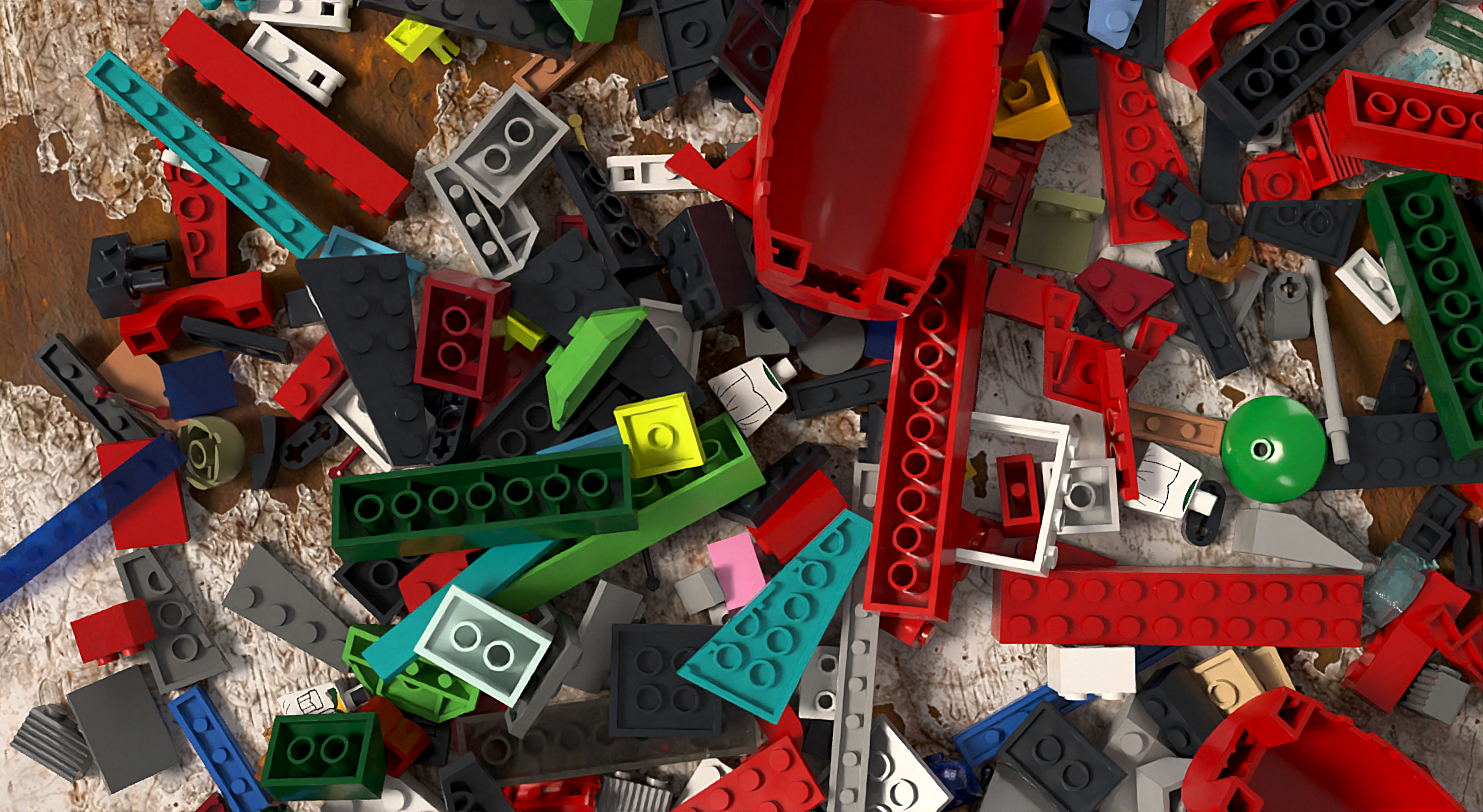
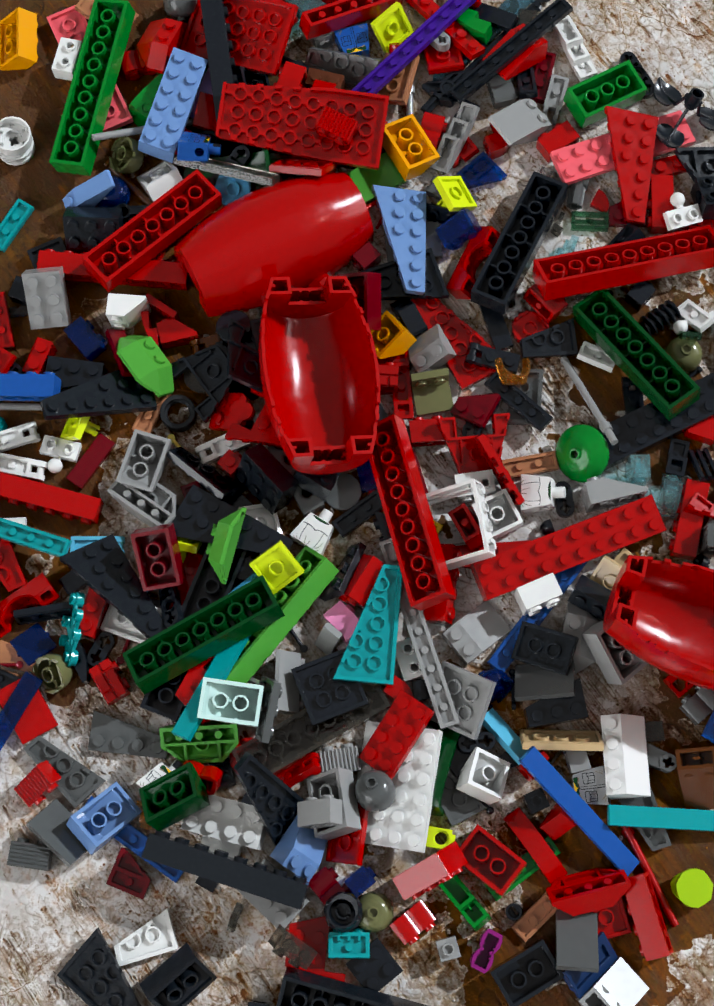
camera: 15 degrees left, 10 degrees down
dark grey piece [1263,271,1310,341] -> none
none -> white plate [39,435,82,473]
none -> teal plant [59,592,85,667]
none -> dark red tile [66,433,116,490]
none -> medium blue slope [66,781,142,855]
none -> red brick [88,658,131,706]
none -> black tyre [160,395,197,432]
none -> red plate [209,393,255,431]
none -> red brick [217,449,242,480]
none -> light grey slope [408,324,457,373]
none -> light grey slope [442,601,512,667]
none -> white brick [454,469,496,503]
none -> black hinge [540,519,555,535]
none -> clear light blue brick [625,454,651,486]
none -> black hinge [693,554,710,568]

